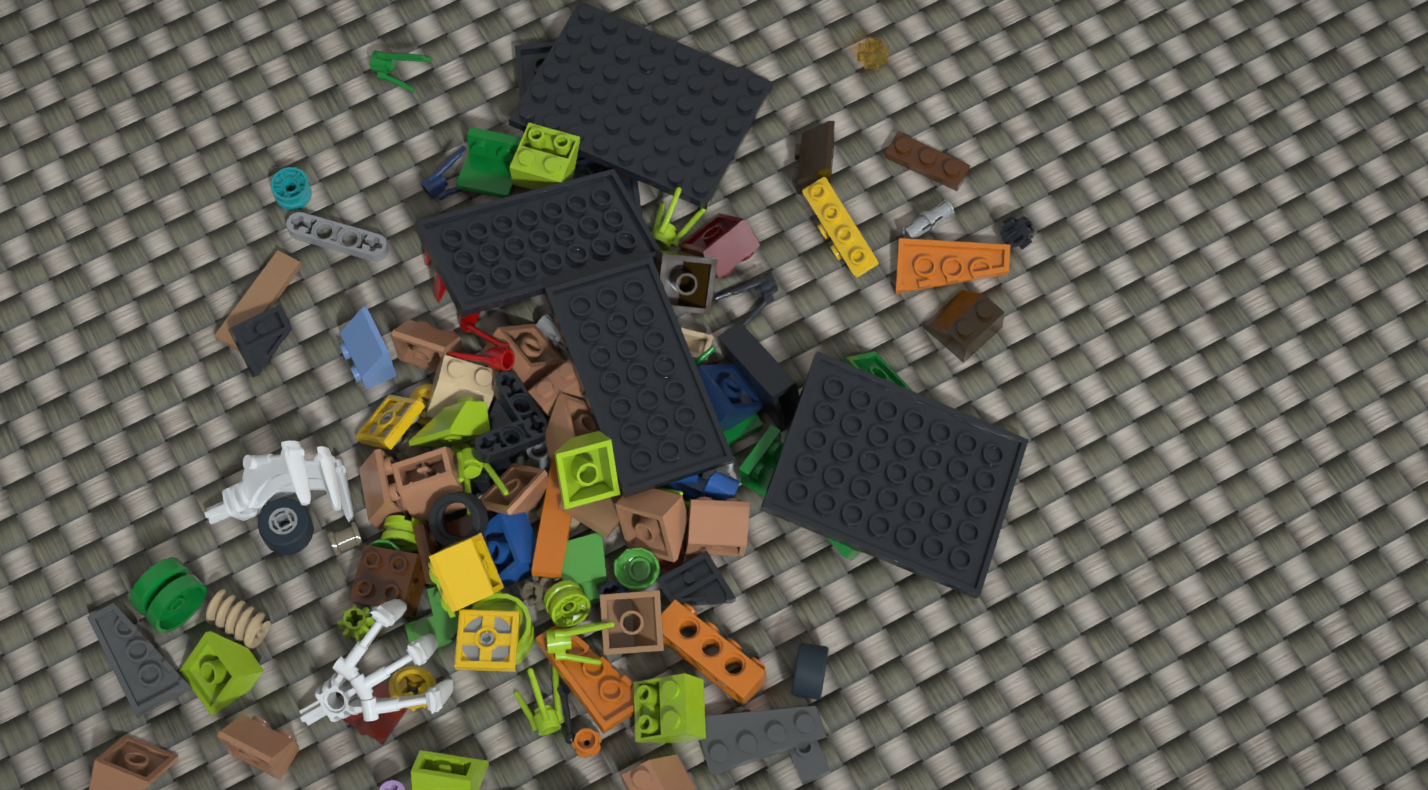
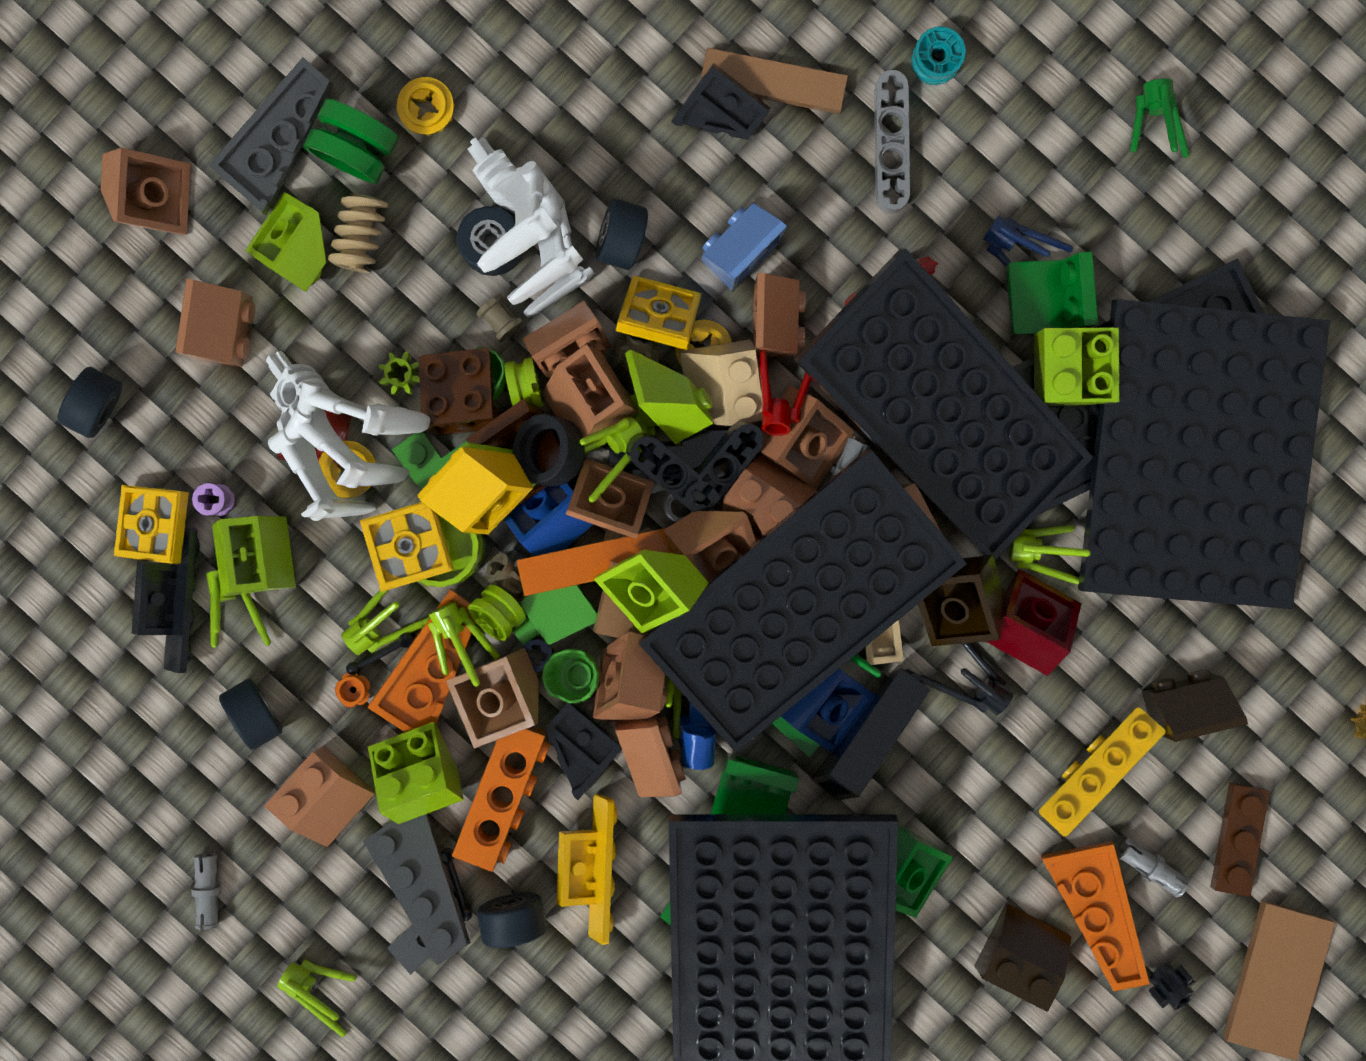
camera: 65 degrees right, 25 degrees up
none -> yellow gear [397,77,455,136]
none -> yellow bracket [556,794,618,945]
none -> black wheel [596,199,648,270]
none -> medium nougat tile [1223,900,1335,1061]

